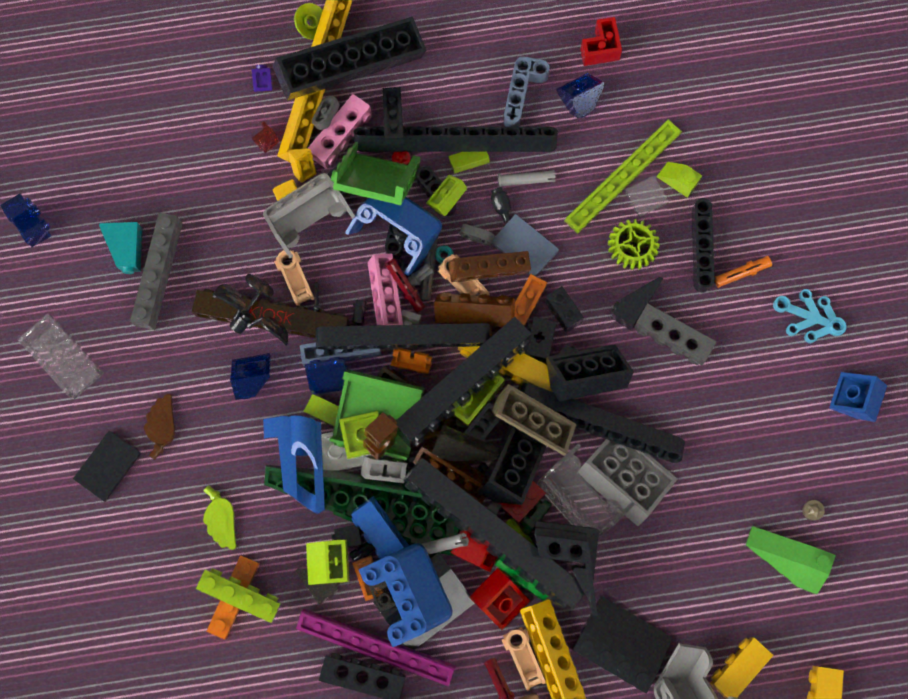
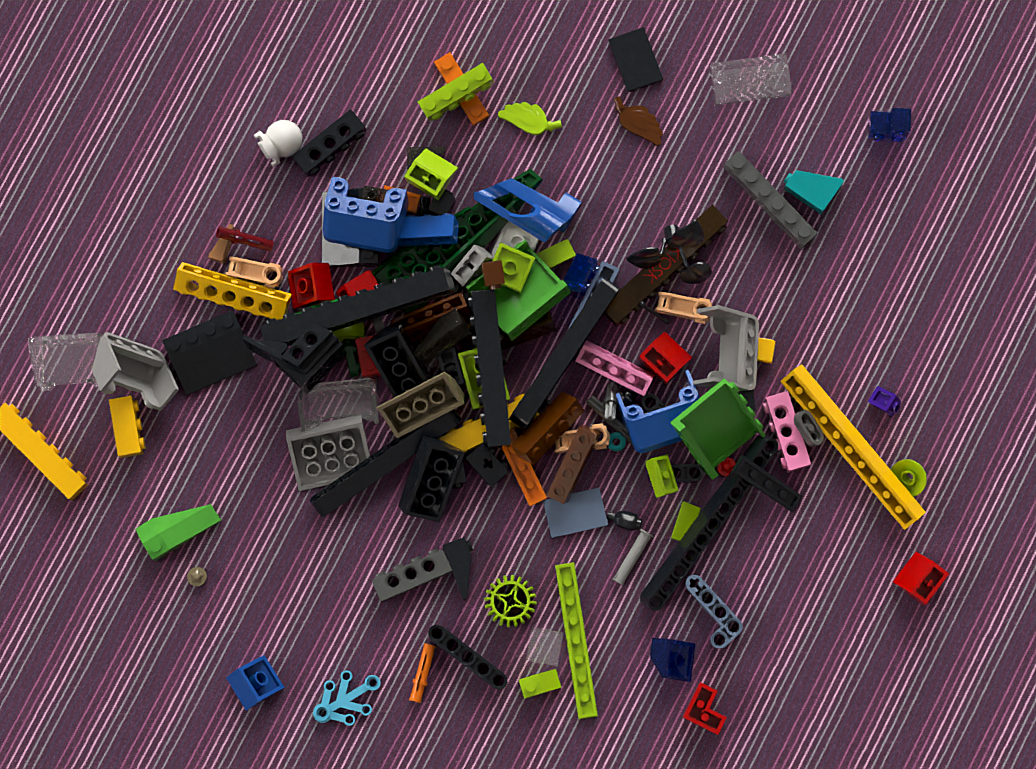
camera: 125 degrees right, 5 degrees up
clear blue slope [230,353,271,400] -> none
clear red panel [252,121,279,153] -> none
black brick [273,16,427,101] -> none
yellow slope [288,148,316,183] -> none
magenta tile [296,608,456,687] -> none
black pin [351,300,368,325] -> none
dark red pin [385,259,425,312] -> none
orange hinge [390,348,432,374] -> none
light grey tile [401,310,421,325] -> none
light grey pin [419,533,469,554] -> none
dark grey beam [459,224,495,246] -> none
black brick [545,286,584,333] -> none
none -> red slope [638,332,693,385]

